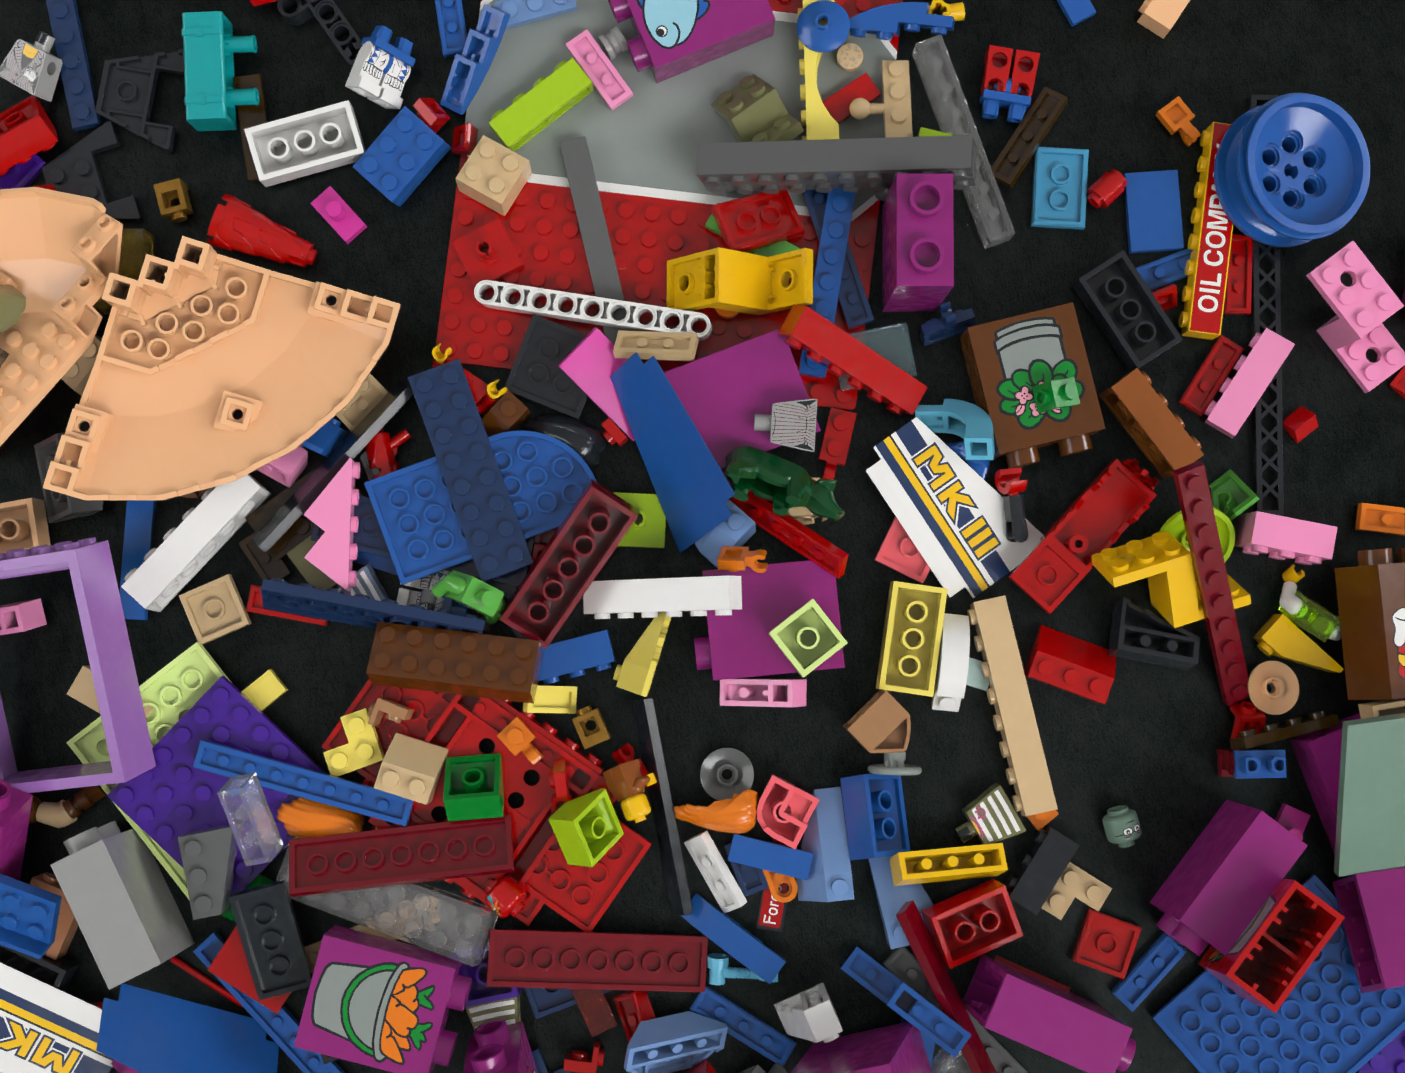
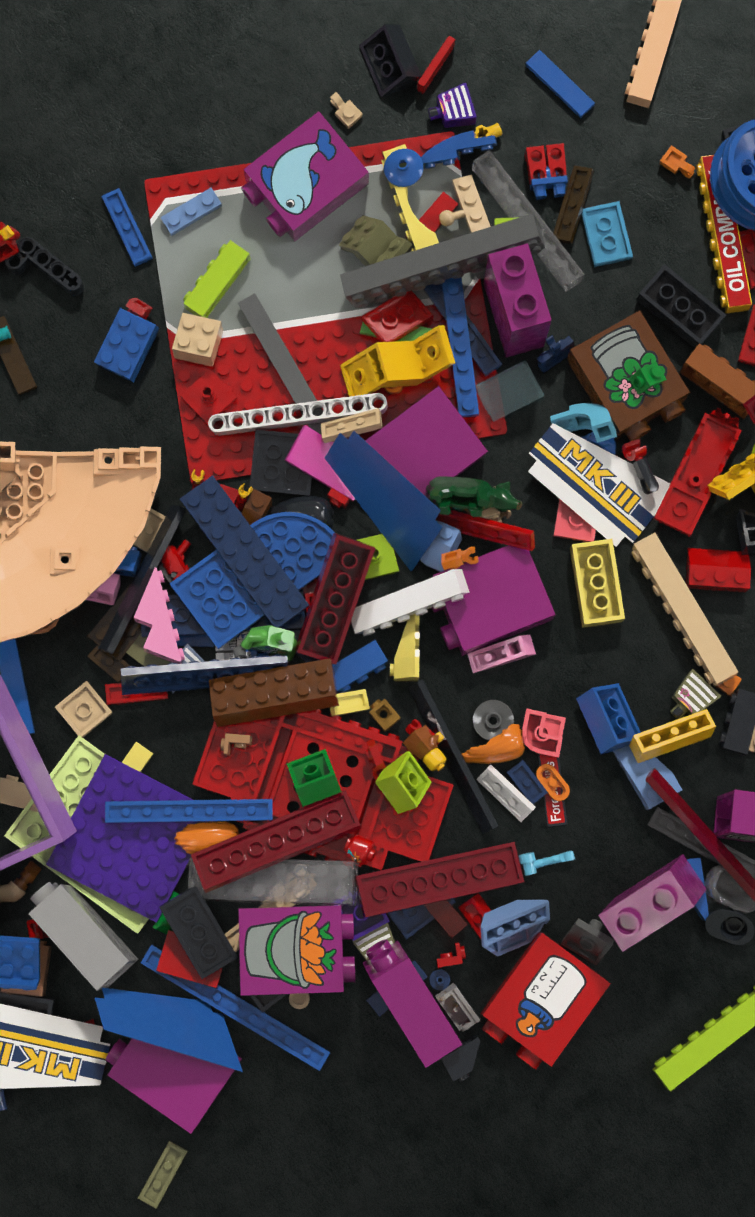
camera: 15 degrees left, 5 degrees down
white brick [121,474,272,612] -> none
red axle [170,956,243,1007] -> none
dark grey wedge [178,822,241,920] -> none
red cone [207,194,317,268] -> none
clear brick [217,772,284,866] -> none
white brick [244,100,366,187] -> none
dark pink tile [311,186,367,244] -> none
light yellow plate [323,708,385,777] -> none
hips [345,25,416,109] -> none
tan slope [374,733,449,805] -> none
blue slope [440,4,511,115] -> none
red slope [452,123,478,155] -> none
orange plate [497,717,544,765] -> none
bright pink plate [565,29,633,111] -> none
light grey wheel [597,26,628,61] -> none
blue slope [681,893,786,984] -> none
blue tile [690,985,797,1067] -> none
blue tile [727,833,814,880] -> none
light grey torso [754,399,817,452] -> none
yellowish green brick [768,599,848,678] -> none
white wedge [774,983,843,1043] -> none
red brick [779,304,927,416] -> none
medium blue wedge [796,787,854,902] -> none
red plate [818,408,857,480] -> none
tan tile [836,43,863,72] -> none
blue bracket [841,946,971,1058] -> none
medium nougat piece [843,689,922,776] -> none
red brick [921,879,1024,969] -> none
white arch [931,613,970,712] -> none
light aqua tile [966,657,989,691] -> none
red brick [1087,169,1127,209] -> none
blue tile [1123,170,1184,253] -> none
blue tile [1136,248,1192,291] -> none
red slope [1151,284,1178,311] -> none

